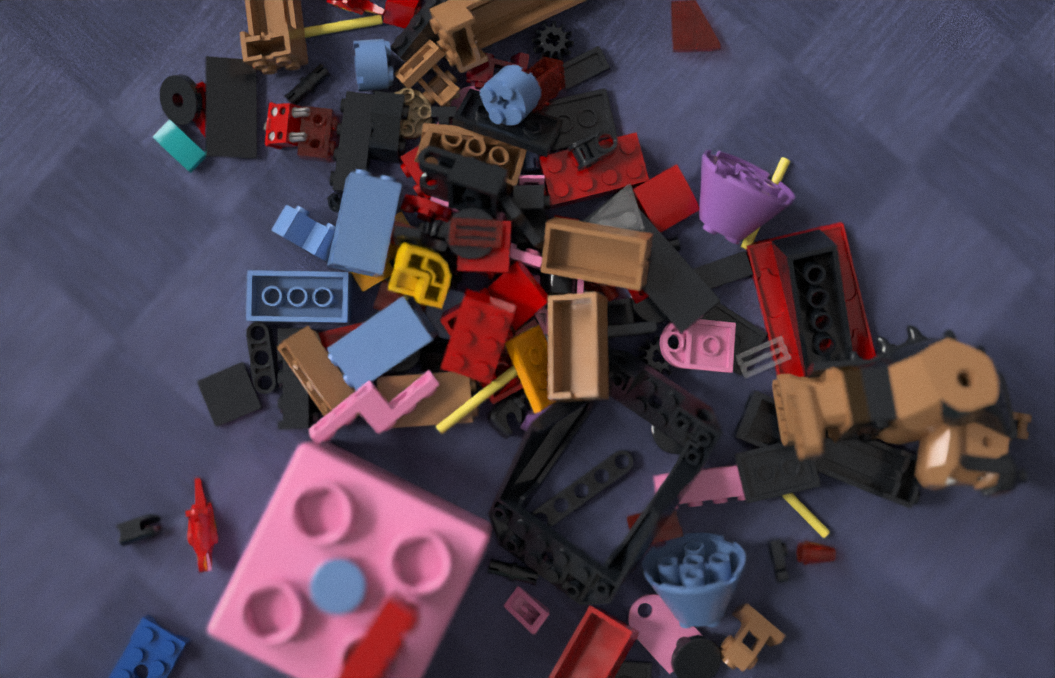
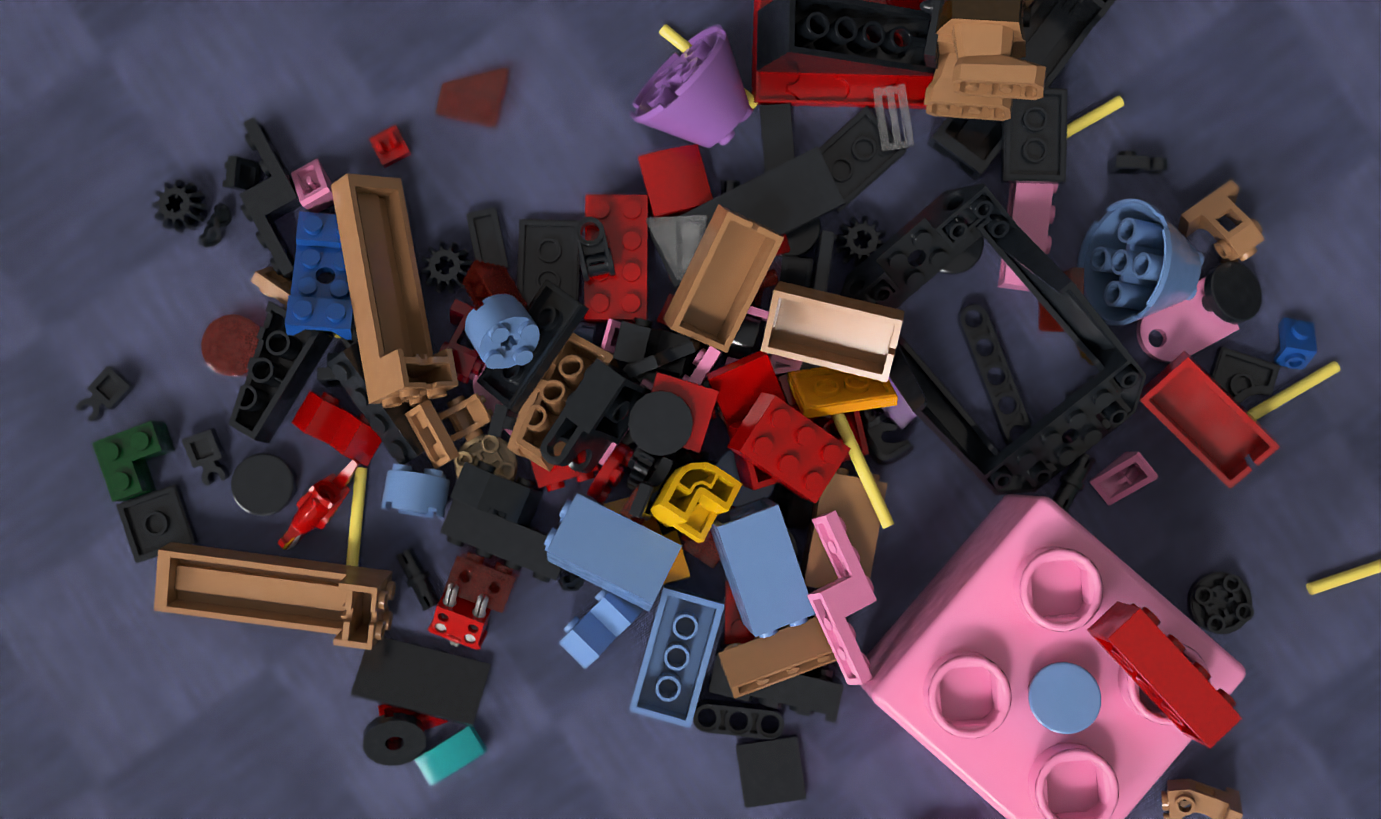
camera: 80 degrees left, 0 degrees up
clear red tile [449,218,503,248] -> none
bright pink tile [660,319,736,373] -> none
clear red cone [796,540,836,565] -> none

